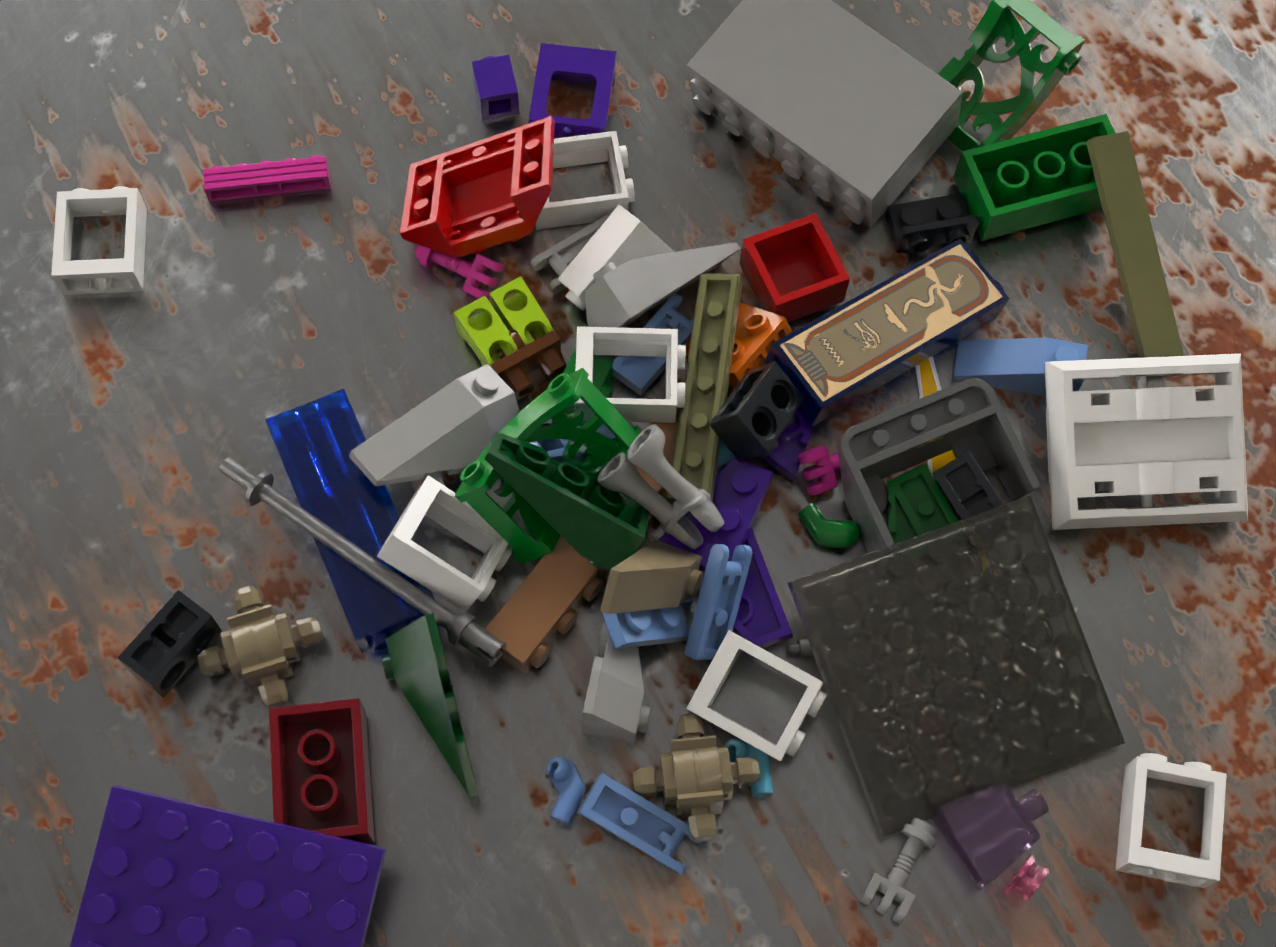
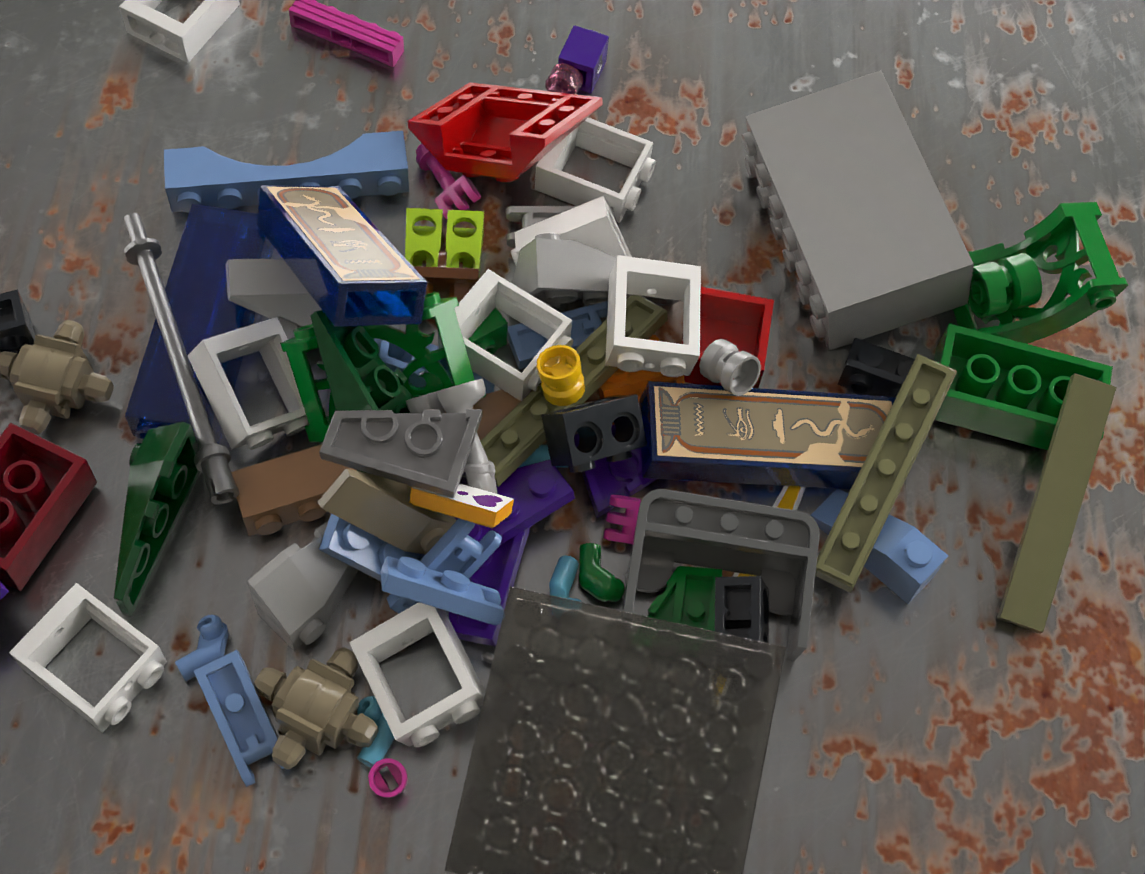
camera: 30 degrees right, 5 degrees down
dark purple window [528,43,617,139] -> none
white piece [1045,354,1248,530] -> none
none -> white window [9,583,167,733]
none -> medium blue arch [164,131,409,213]
none -> brick [257,185,427,327]
none -> flat silver wing [319,409,482,498]
none -> dark pink hinge [368,758,408,798]
none -> medium blue hinge [380,556,505,625]
none -> light orange tile [409,483,514,528]
none -> yellow wheel [537,345,585,406]
none -> clear pink bush [545,63,583,95]
none -> medium azure arm [549,555,583,623]
none -> white window [605,255,701,377]
none -> light grey wheel [699,339,761,396]
none -> olive tile [815,354,957,593]
none -> green wheel [968,253,1042,319]

